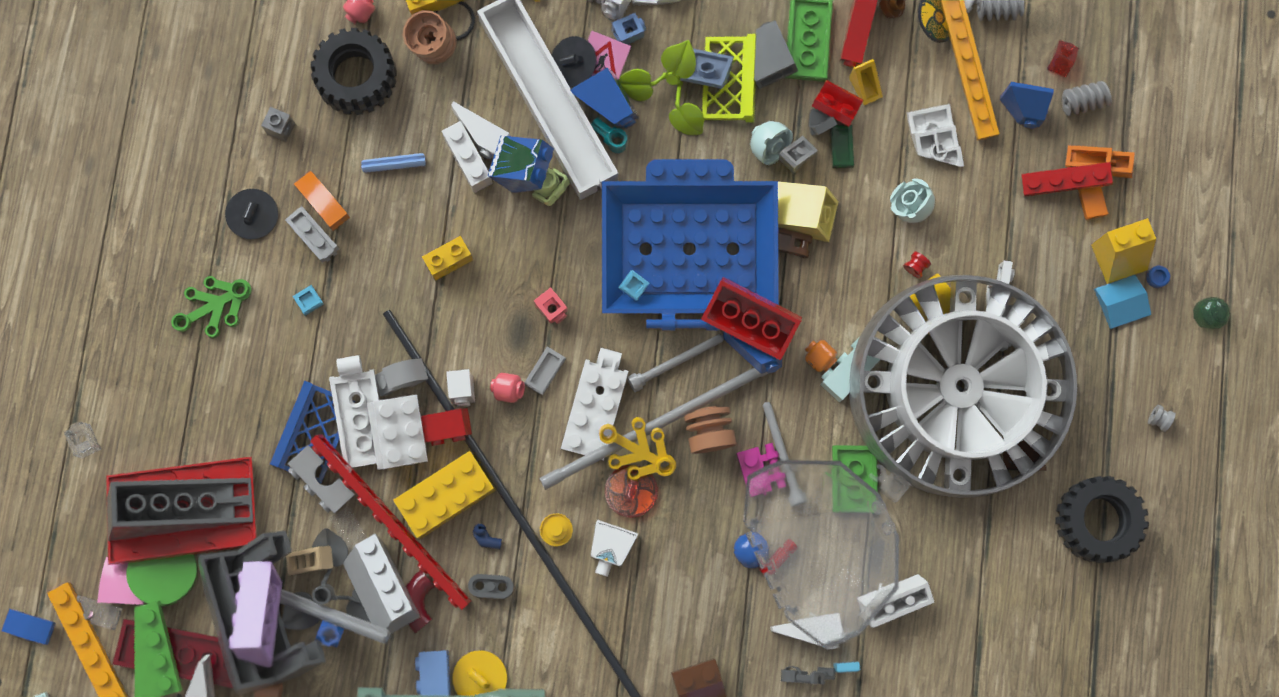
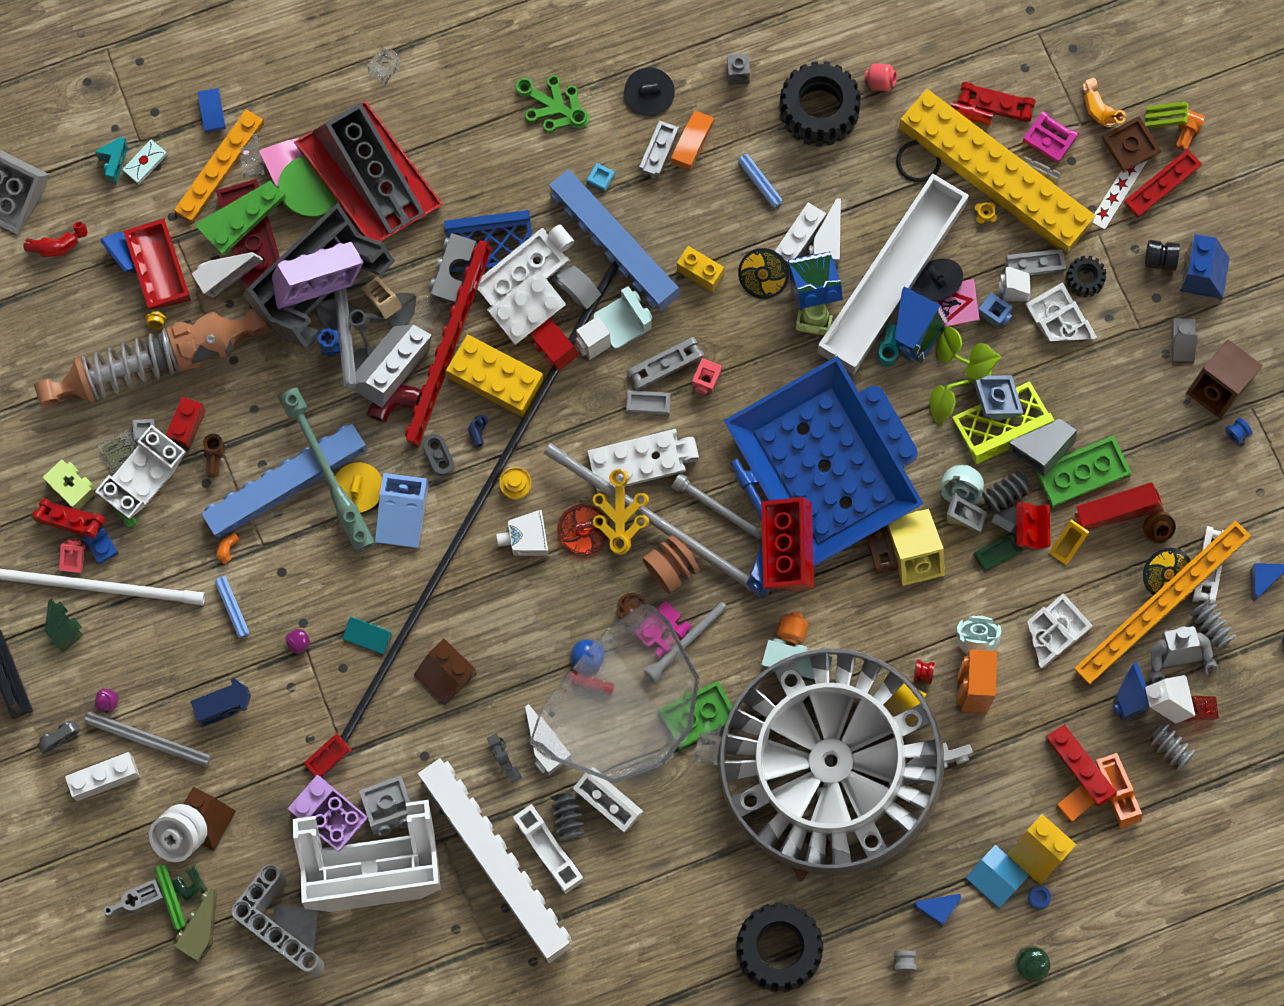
camera: 70 degrees right, 5 degrees down
nougat wheel [403,10,457,64] -> none
coral head [490,373,525,403] -> none
medium azure tile [618,270,650,301] -> none
medium azure tile [833,661,860,673] -> none
none -> light blue slope [375,473,429,548]
none -> white arch [513,804,584,894]
none -> medium blue brick [549,169,680,311]
none -> dark grey piece [551,793,585,842]
none -> light aqua bracket [594,286,653,349]
none -> reddish brown wheel [617,593,648,626]
none -> light grey plate [626,337,705,391]
none -> shield [738,248,789,299]
none -> blue slope [914,894,961,927]
none -> orange piece [956,650,997,714]
none -> dark grey piece [982,469,1030,514]
none -> white slope [1145,675,1195,724]
none -> light grey torso [1149,626,1219,684]

